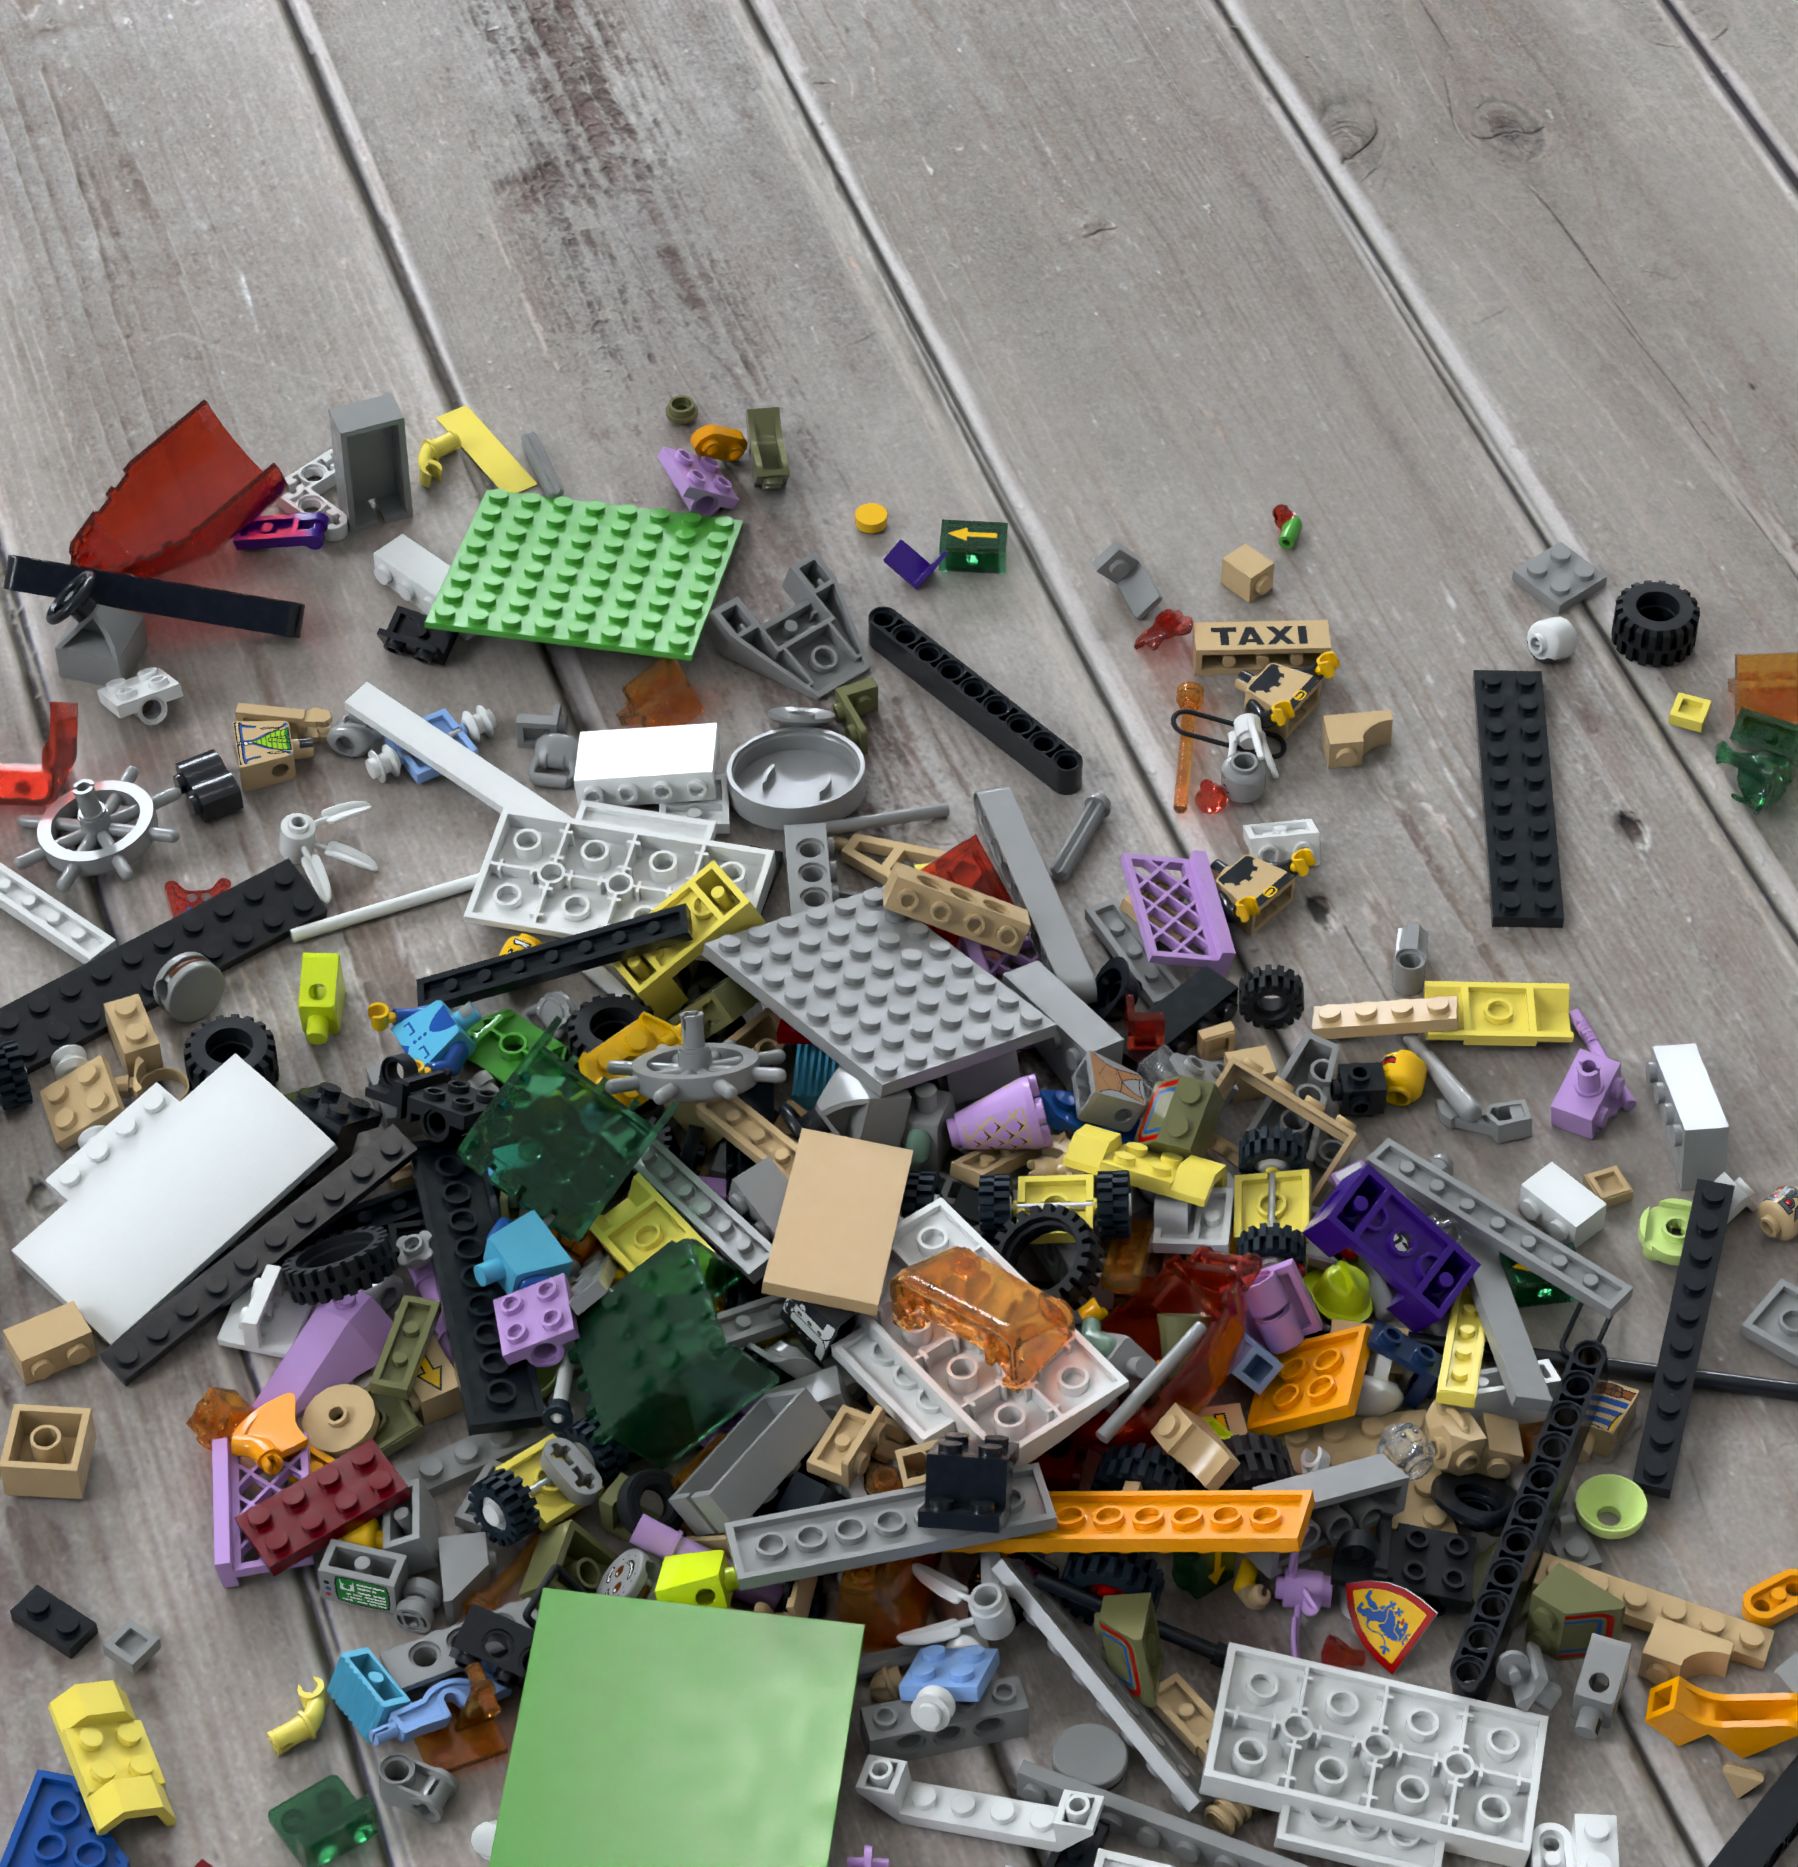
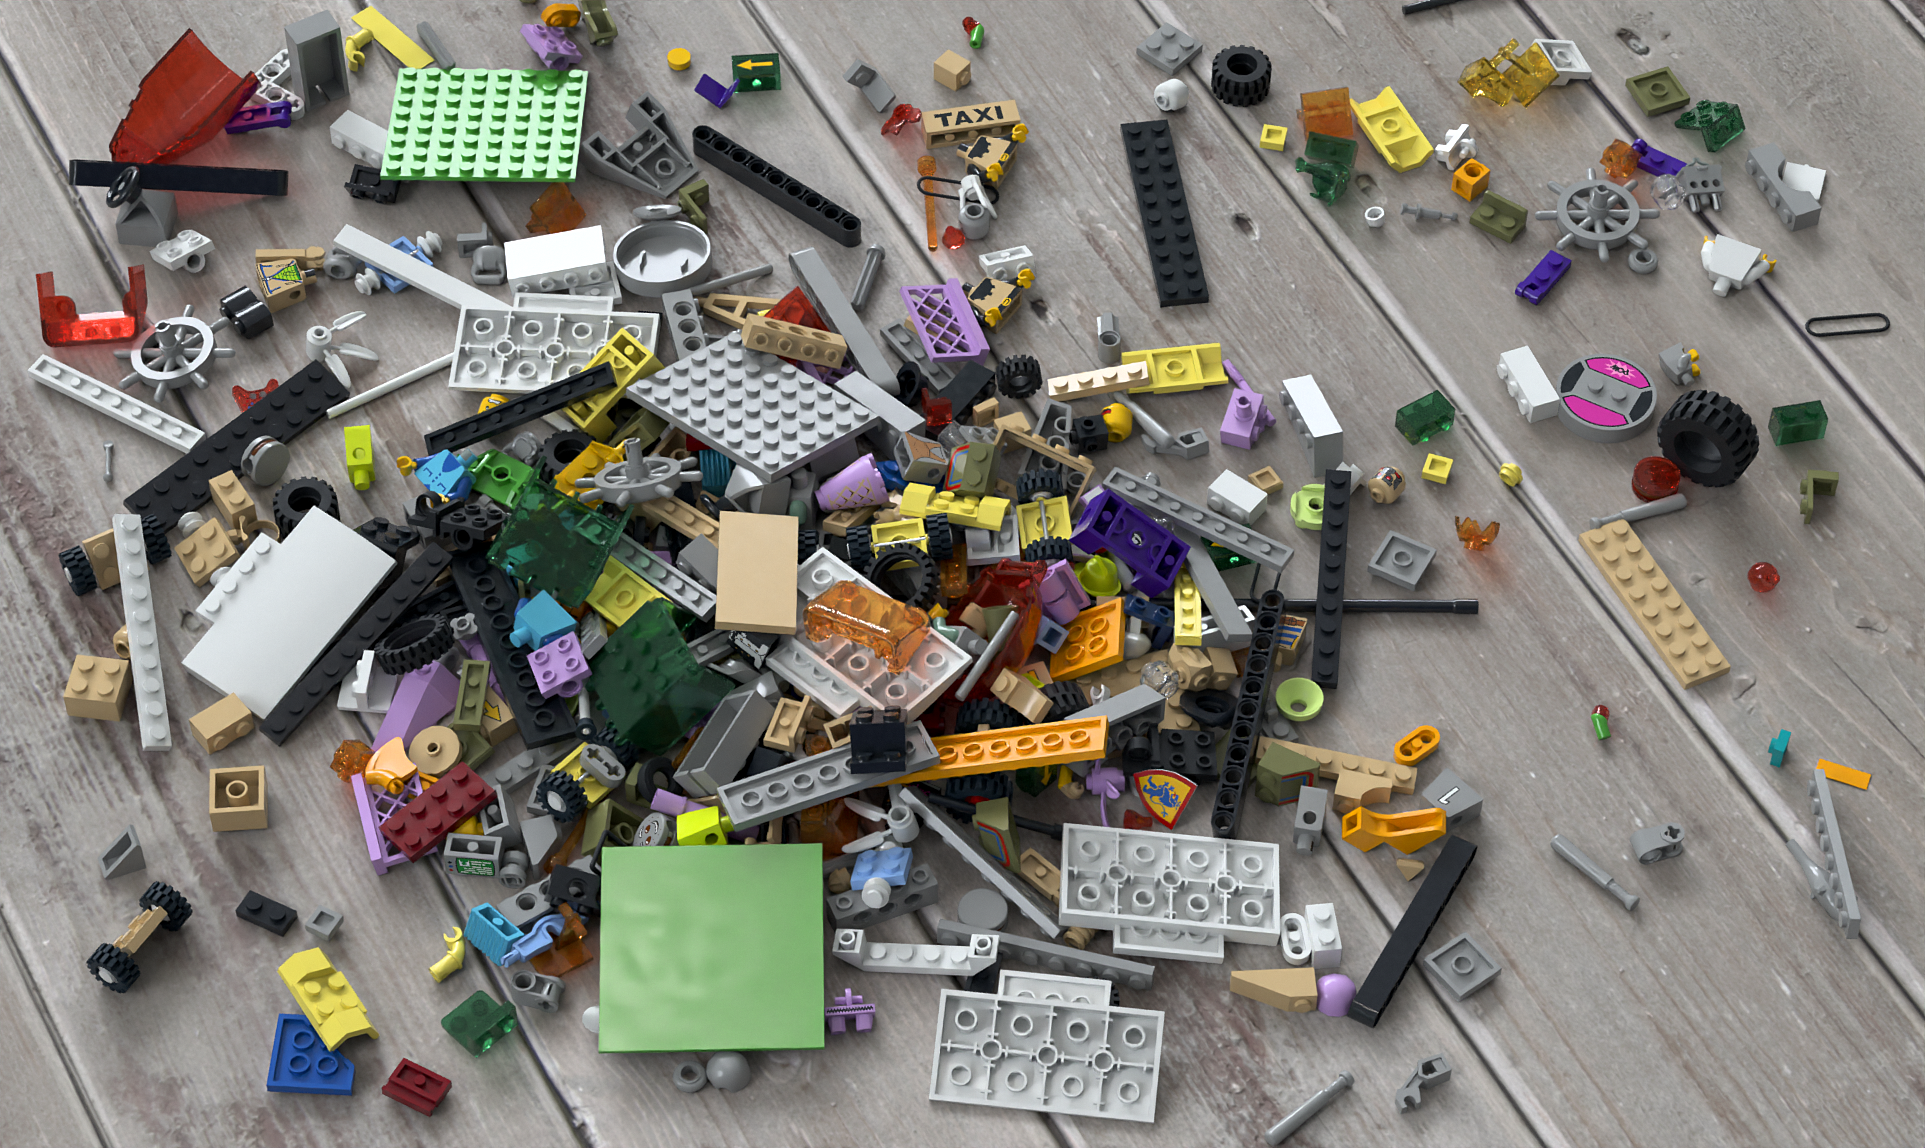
camera: 10 degrees left, 5 degrees up
tan arch [1321,710,1393,769] -> none
light grey hips [1495,1641,1562,1712] -> none
none -> tan piece [959,602,987,639]

